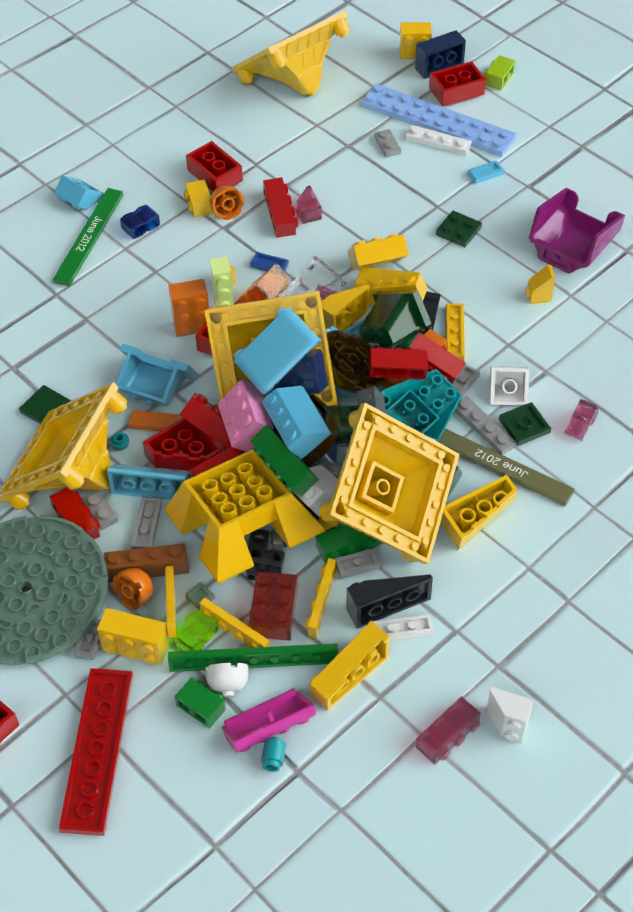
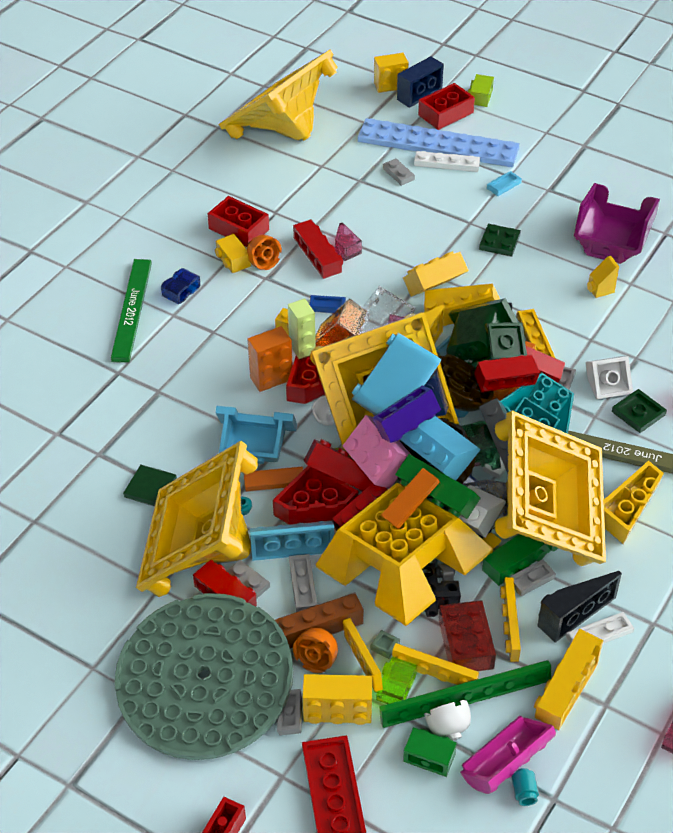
camera: 15 degrees left, 5 degrees down
medium azure slope [54,175,104,210] -> none
light grey plate [454,396,516,455] -> none
none -> dark purple brick [372,385,441,443]
none -> orange tile [381,468,440,529]
none -> dark green tile [485,322,527,360]

